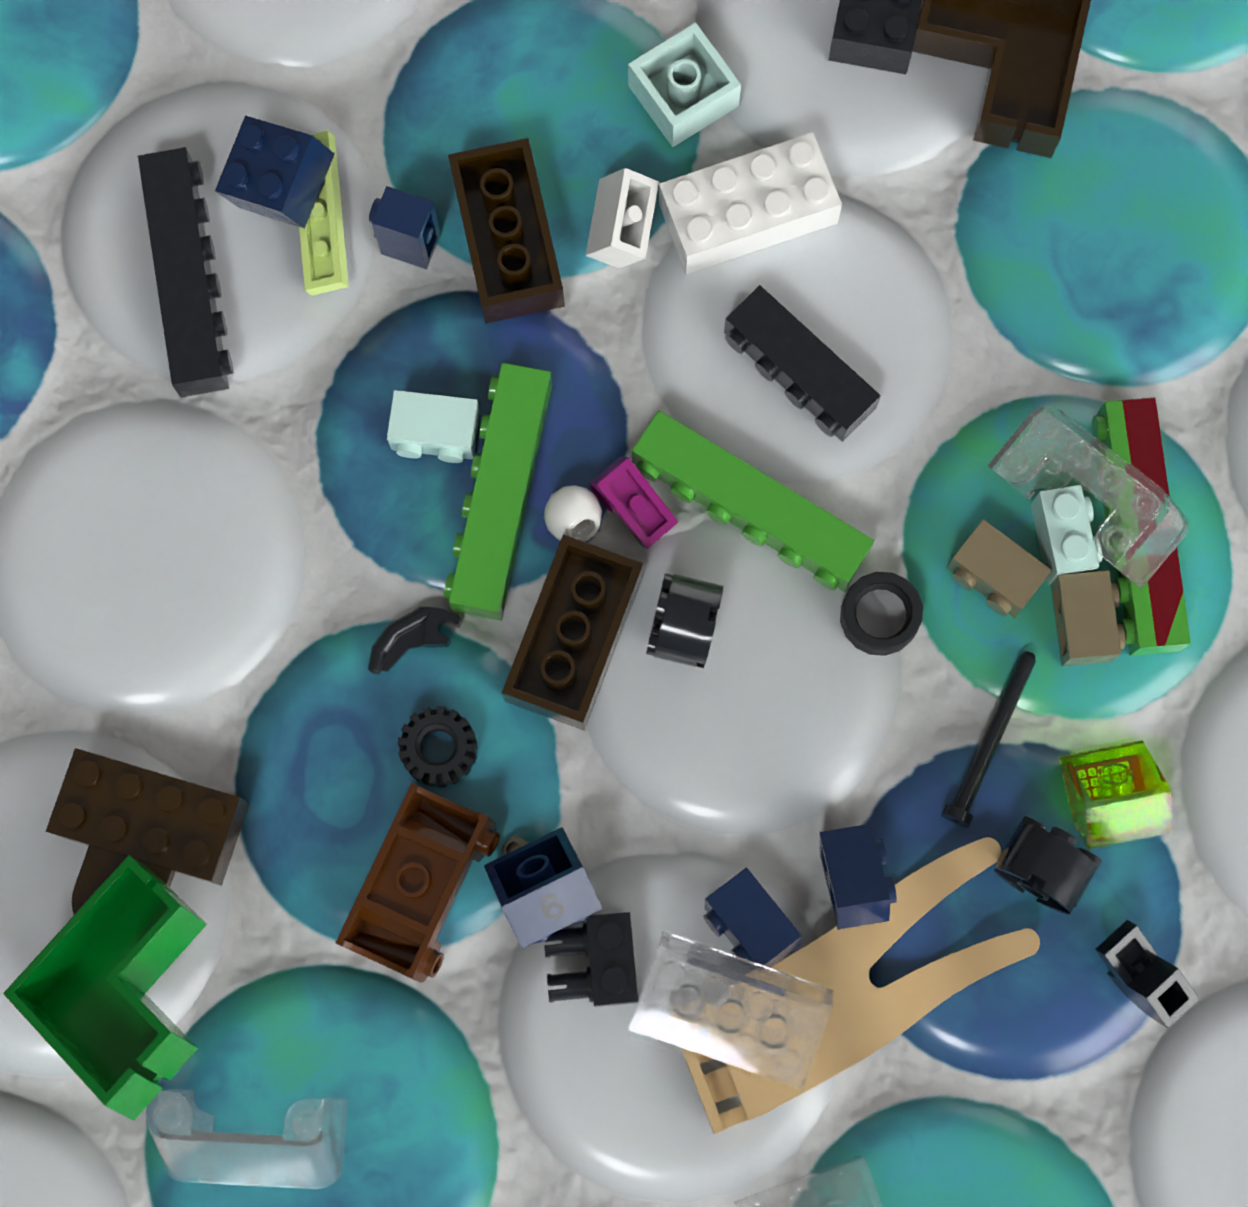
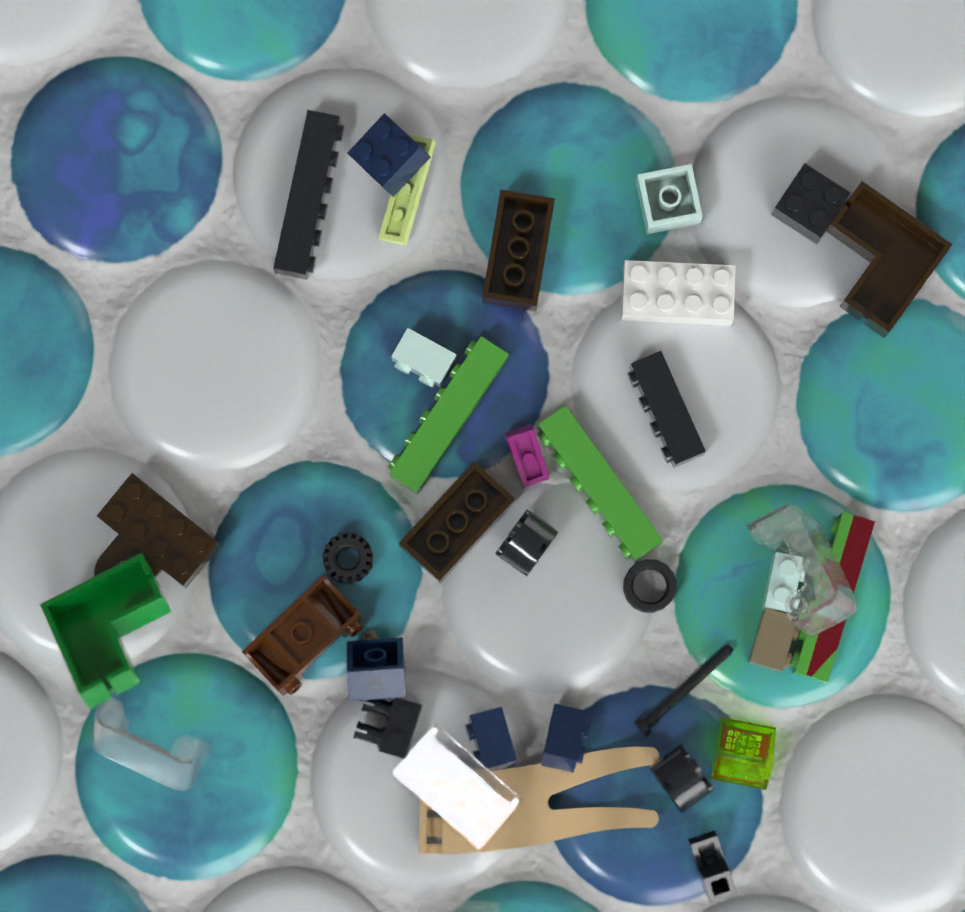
camera: 20 degrees right, 5 degrees up
black piece [368,607,463,674] -> none
dark blue brick [369,186,441,269] -> none
white piece [544,486,602,542] -> none
white brick [585,168,659,268] -> none
dark tan brick [947,519,1052,619] -> none

